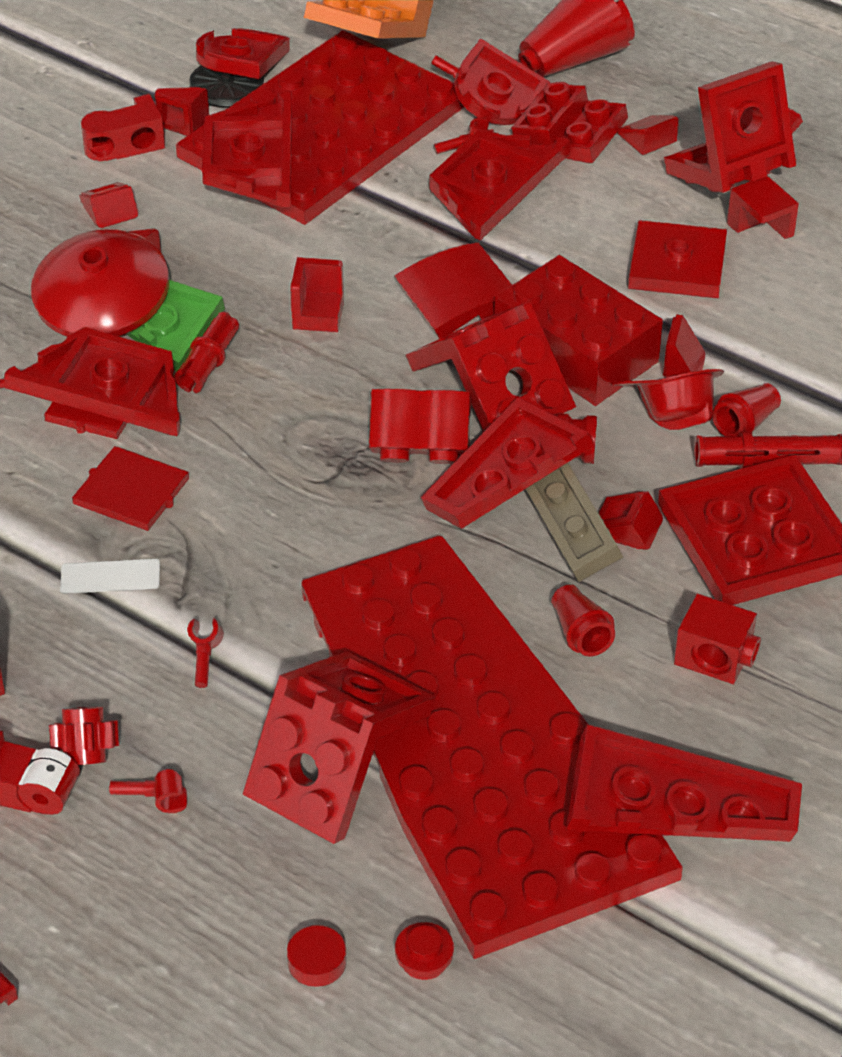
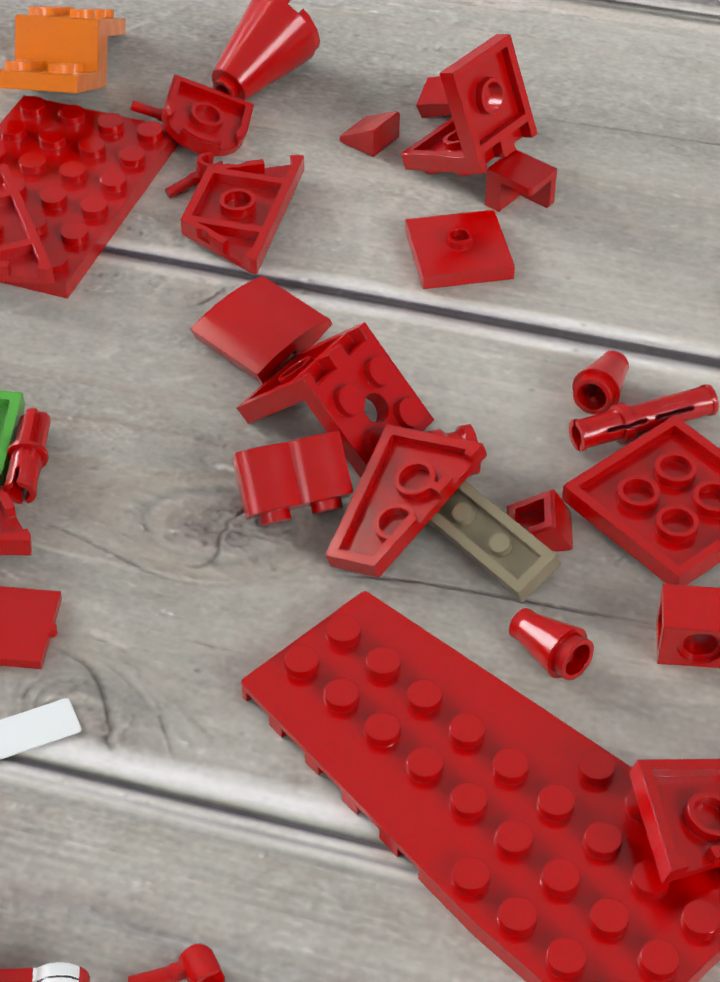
camera: 20 degrees left, 0 degrees up
red gear [49,706,119,765] -> none
red hand [187,618,224,688] -> none
red bracket [242,651,437,844] -> none
red panel [290,257,344,333] -> none
red brick [494,254,663,406] -> none
red slope [511,82,628,163] -> none
red piece [611,369,724,430] -> none
red slope [663,314,706,378] -> none

